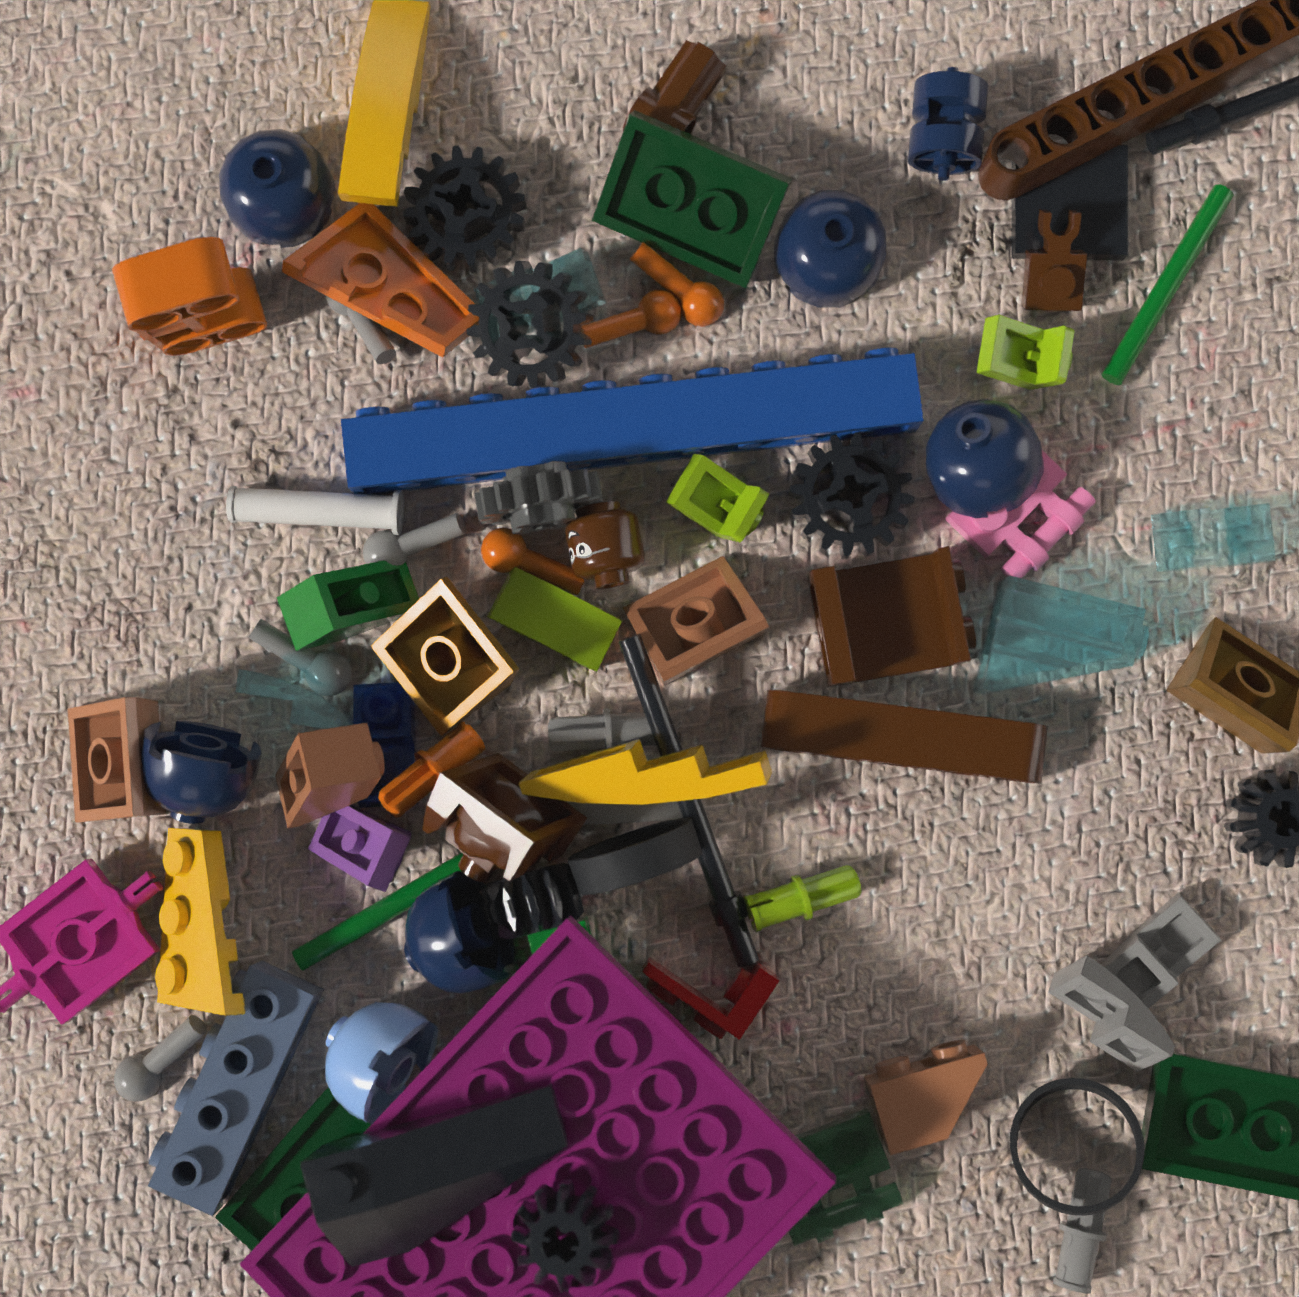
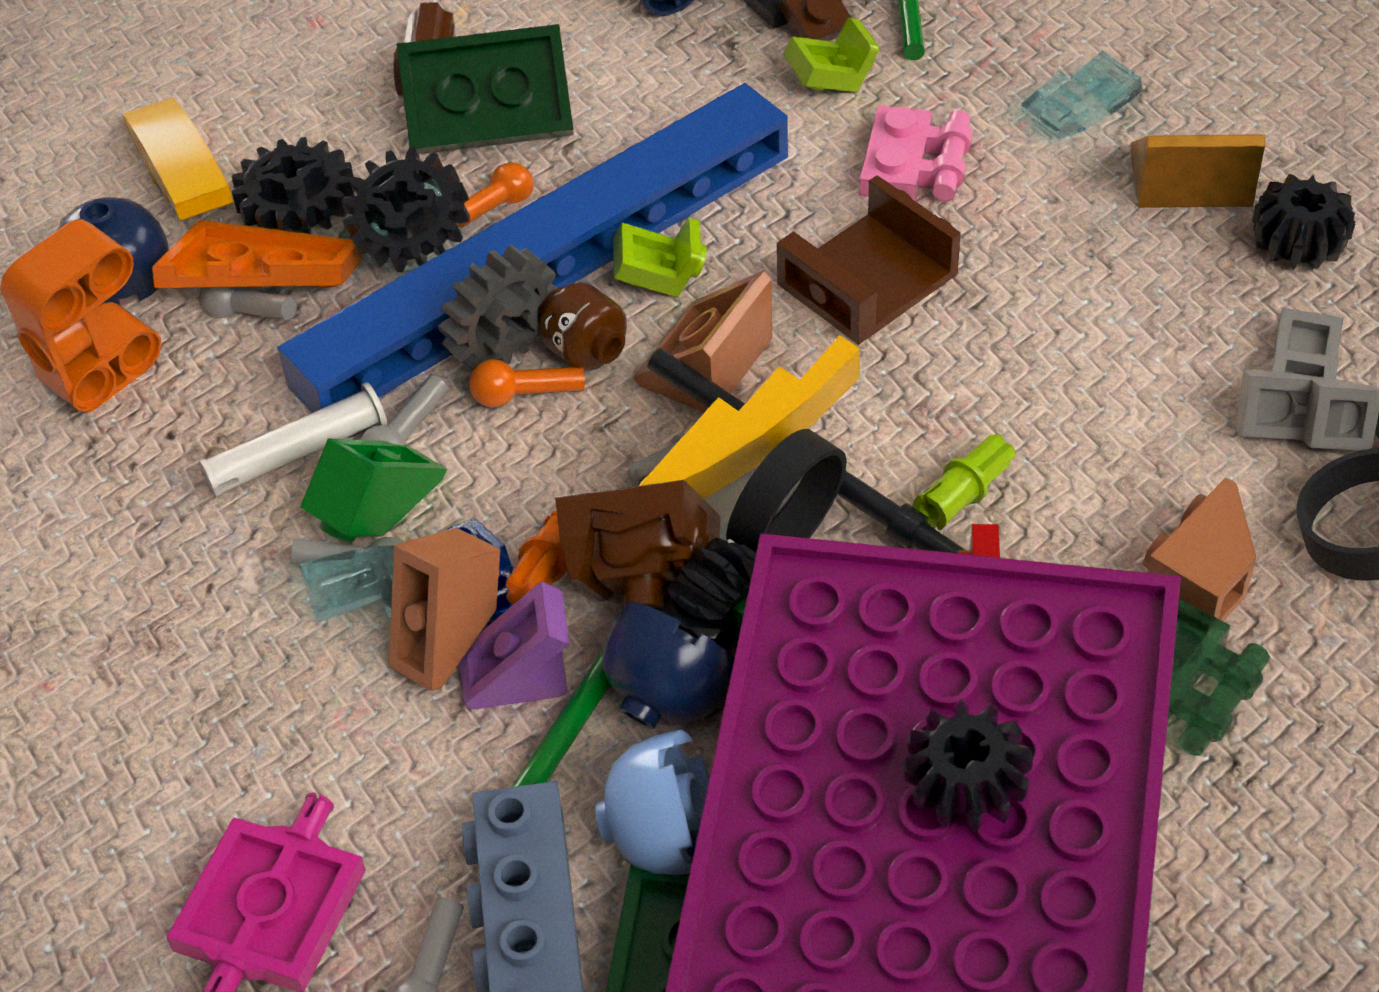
camera: 30 degrees left, 35 degrees down
nougat slope [68,697,166,823] -> none
dark blue cylinder [141,721,262,824] -> none
yellow wing [155,828,245,1016] -> none
black wedge [300,1084,569,1267] -> none
pearl gold slope [371,576,519,736] -> none
lime slope [487,567,622,672] -> none
orange bar [629,242,724,327] -> none
reddish brown beam [760,690,1048,784] -> none
dark blue cylinder [774,190,886,308] -> none
black gear [788,432,915,559] -> none
dark blue cylinder [926,399,1044,518] -> none
clear light blue slope [973,576,1149,694] -> none

